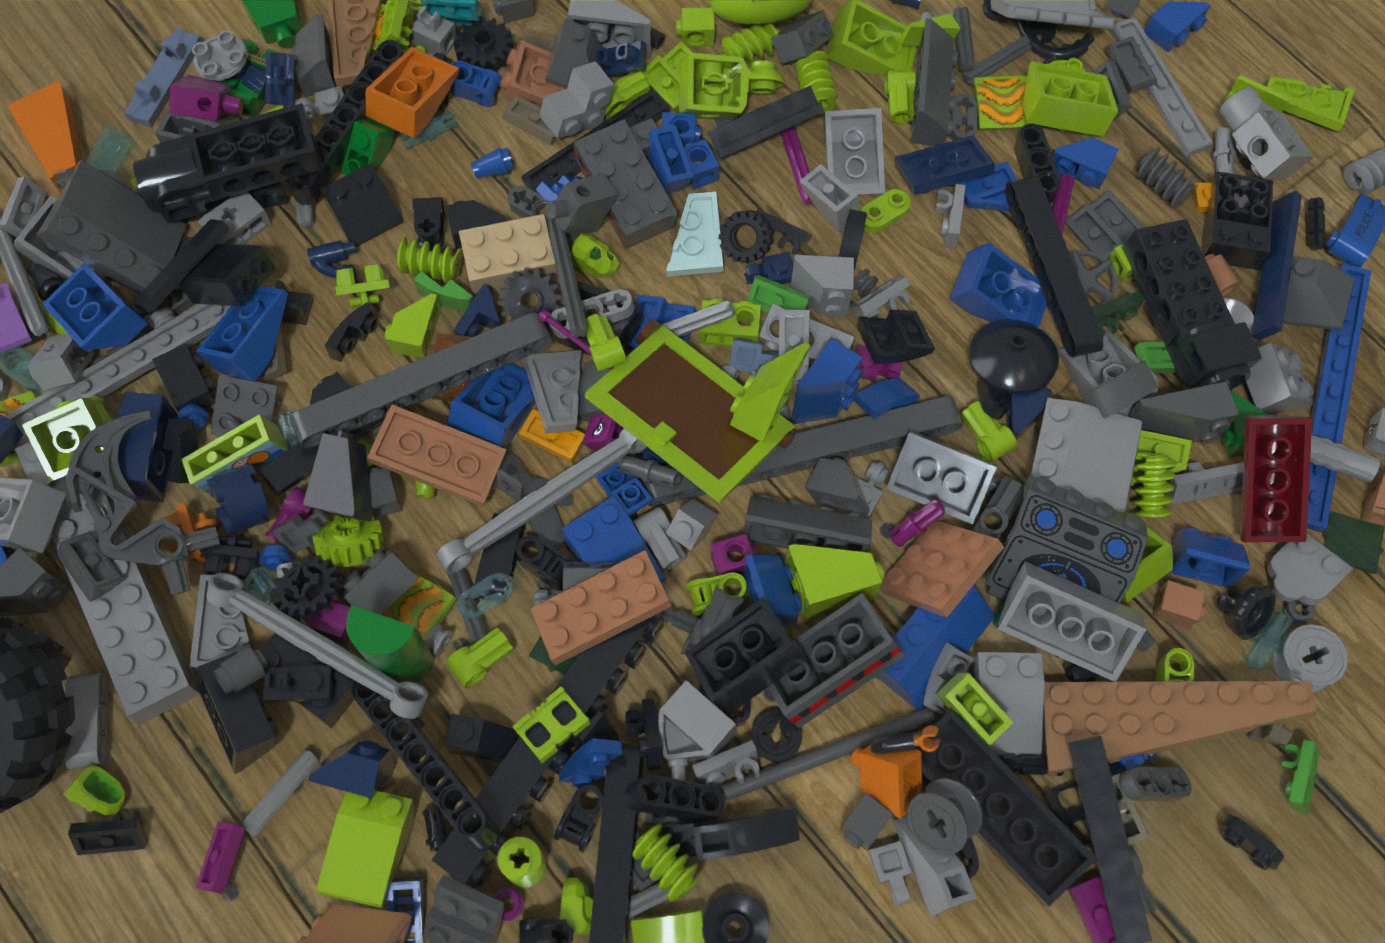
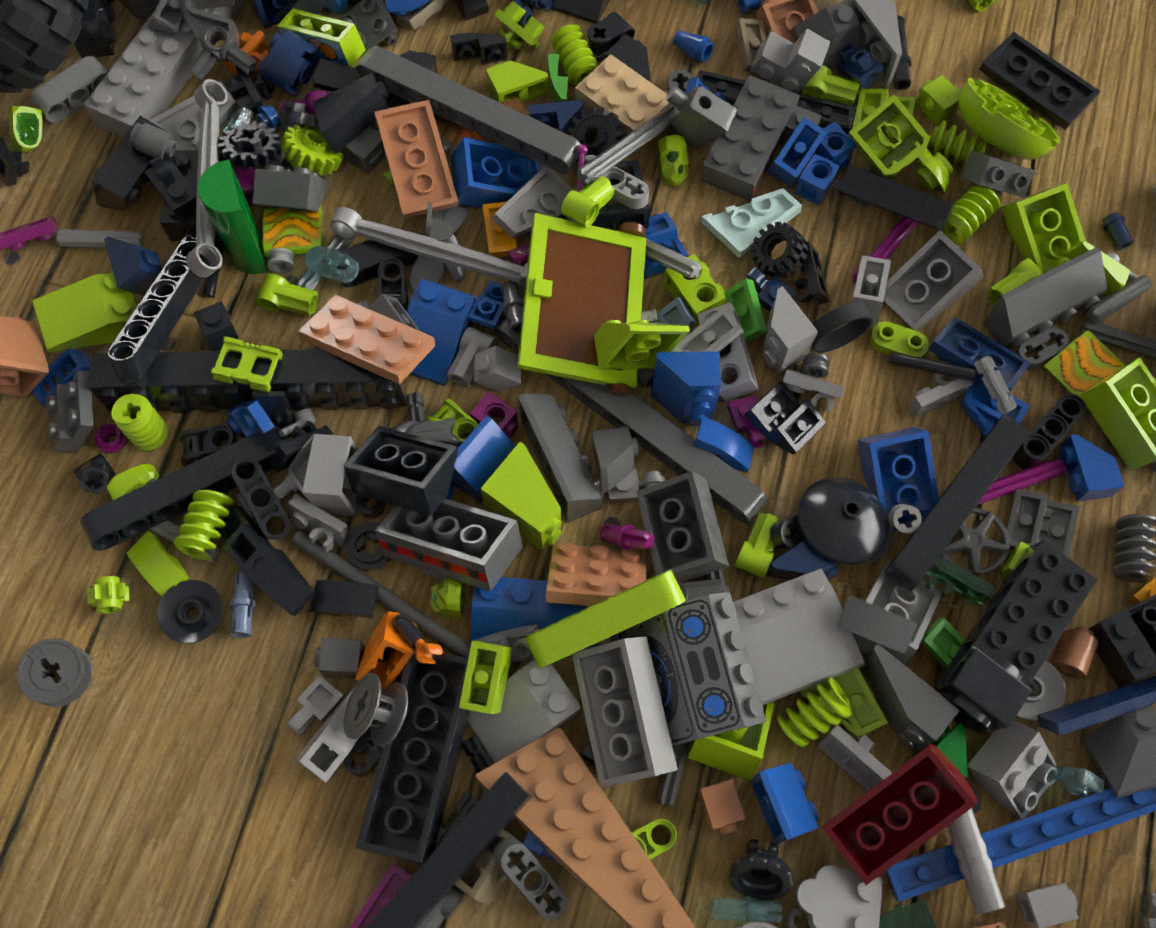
camera: 55 degrees right, 0 degrees up
none -> sand blue pin [230,571,256,638]
none -> light grey hand [279,408,316,437]
none -> black slope [310,580,379,619]
none -> lime rock [430,578,465,619]
none -> lime beam [525,569,686,668]
none -> black bar [888,352,978,381]
none -> light grey bush [888,504,922,533]
none -> light grey axle [974,356,1017,414]
none -> clear light blue plate [1053,766,1105,796]

